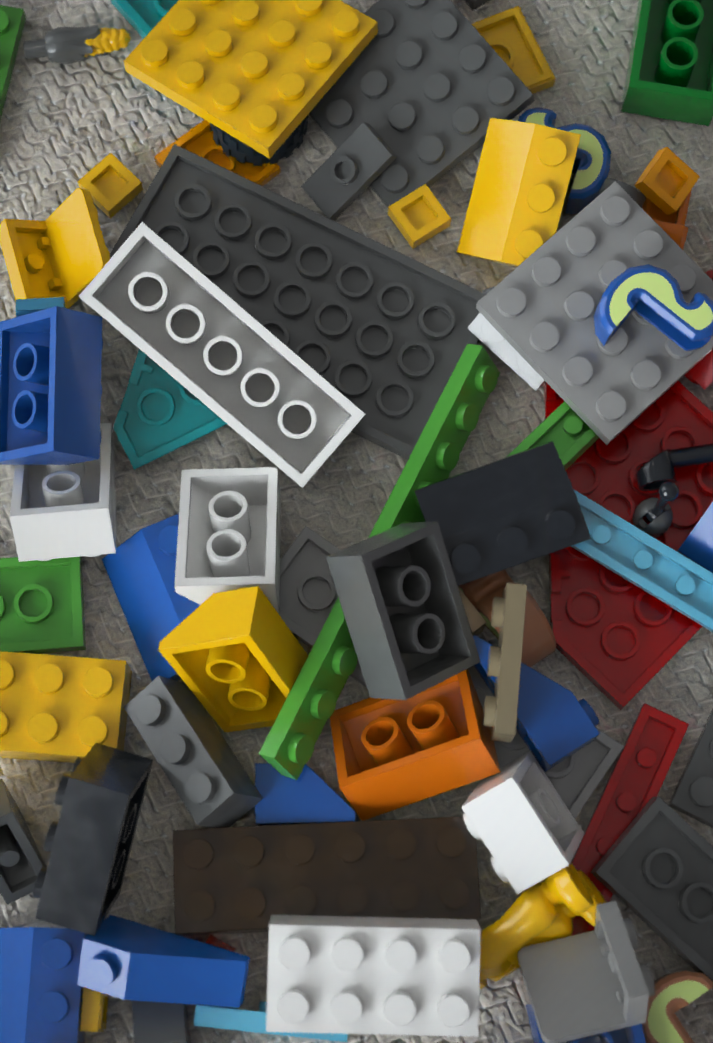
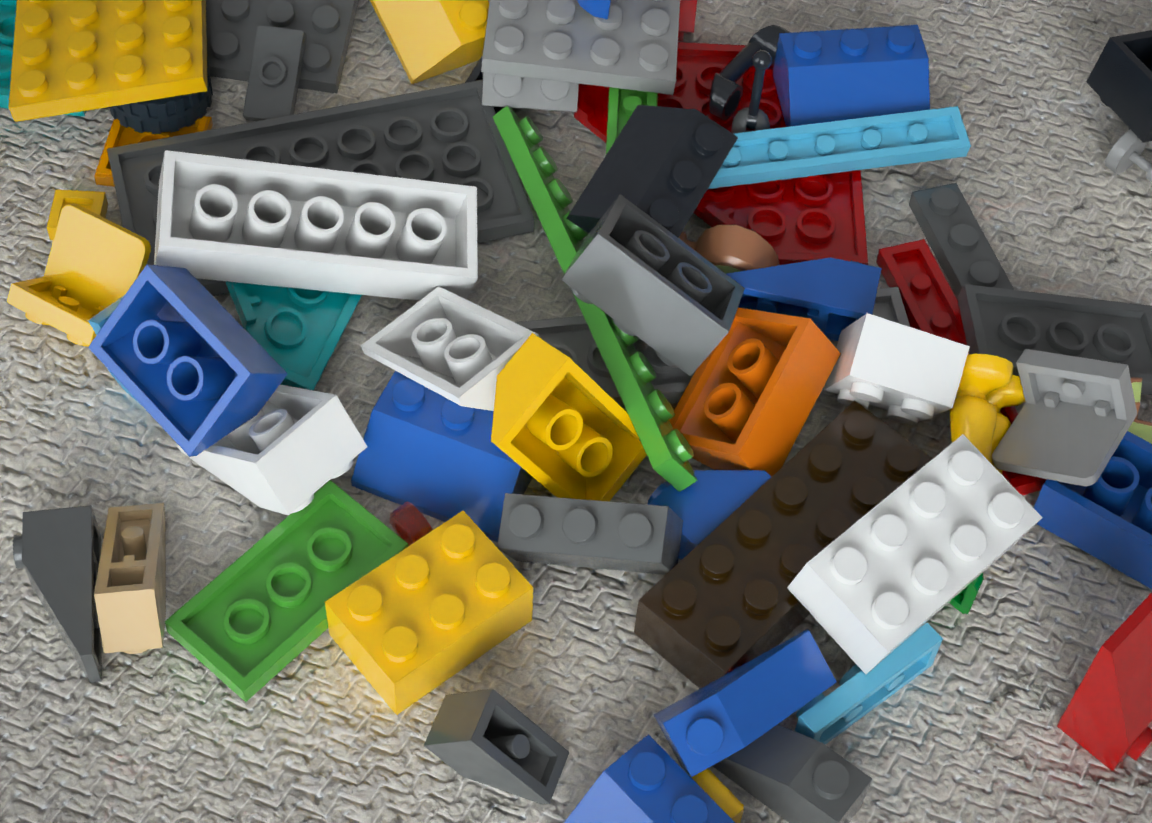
camera: 45 degrees left, 20 degrees down
black brick [33,743,153,936] -> none
yellow plate [388,184,451,249] -> none
dark tan plate [483,583,527,743] -> none
none -> clear red tile [389,502,433,546]

